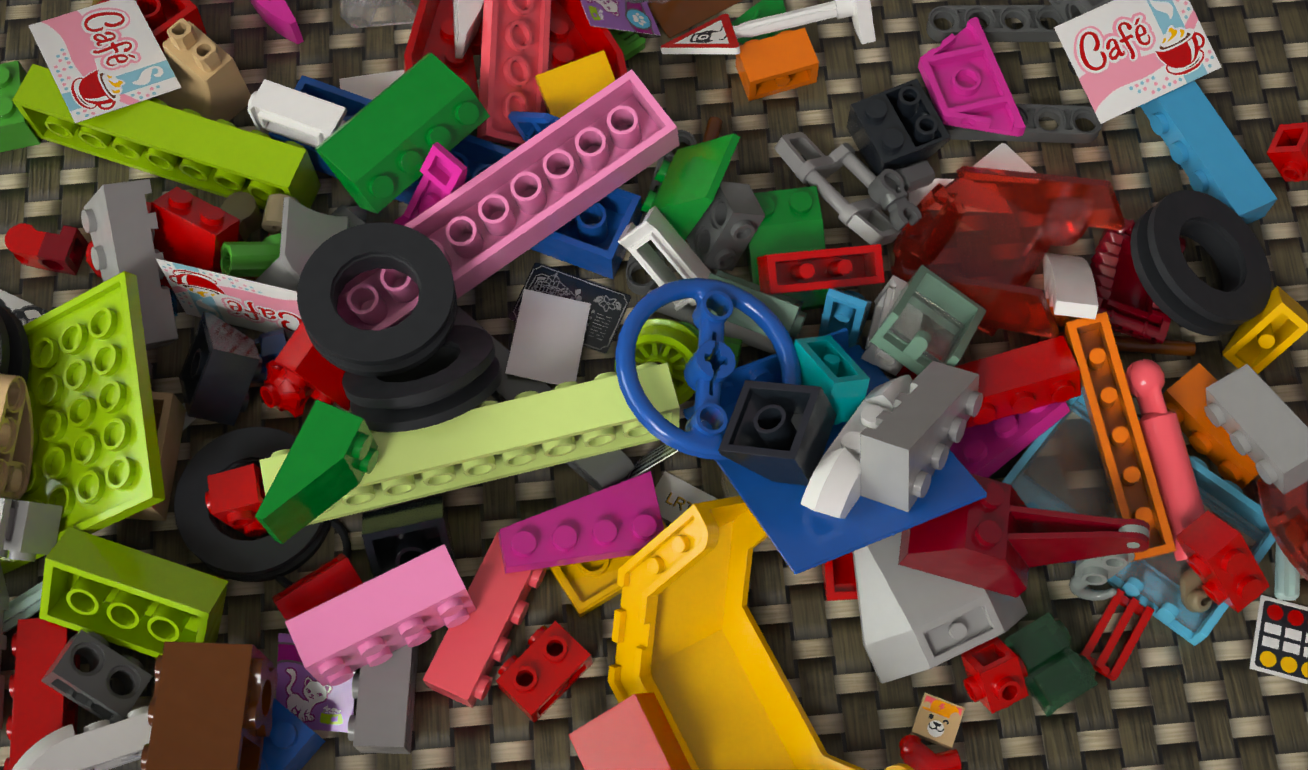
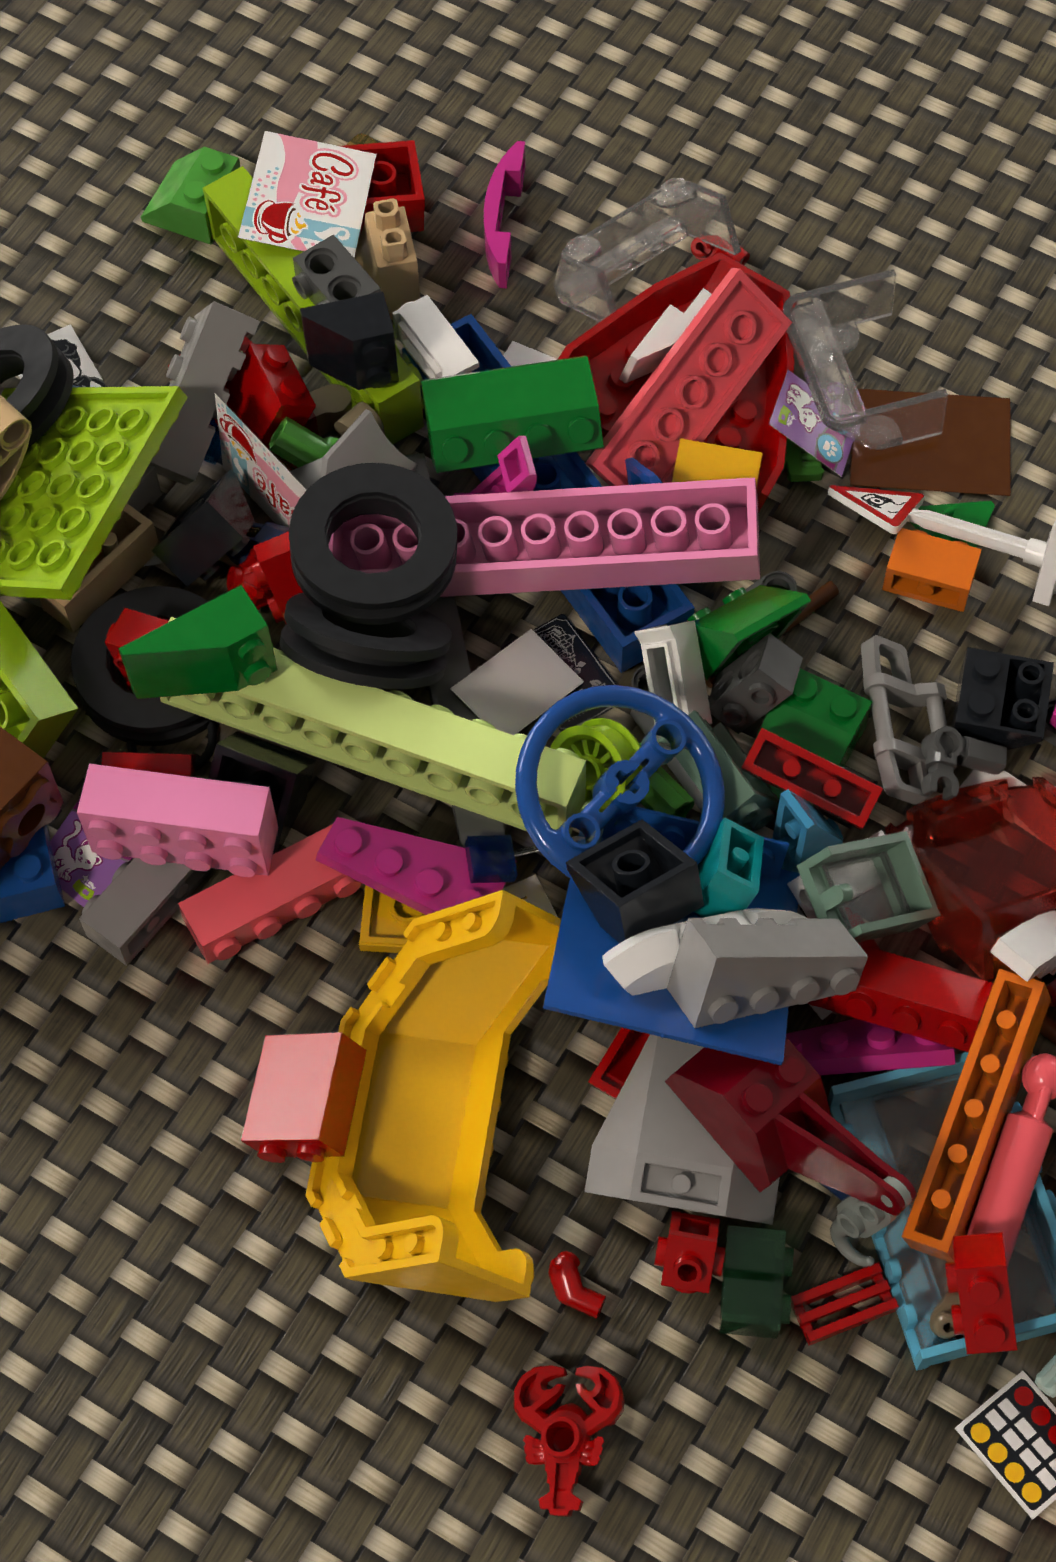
camera: 35 degrees right, 5 degrees down
leg [5,223,88,276] -> none
red brick [496,621,593,723] -> none
tan tile [910,693,965,750] -> none
none -> dark grey brick [292,234,381,305]
none -> black slope [300,292,399,390]
none -> clear blue tile [465,835,517,883]

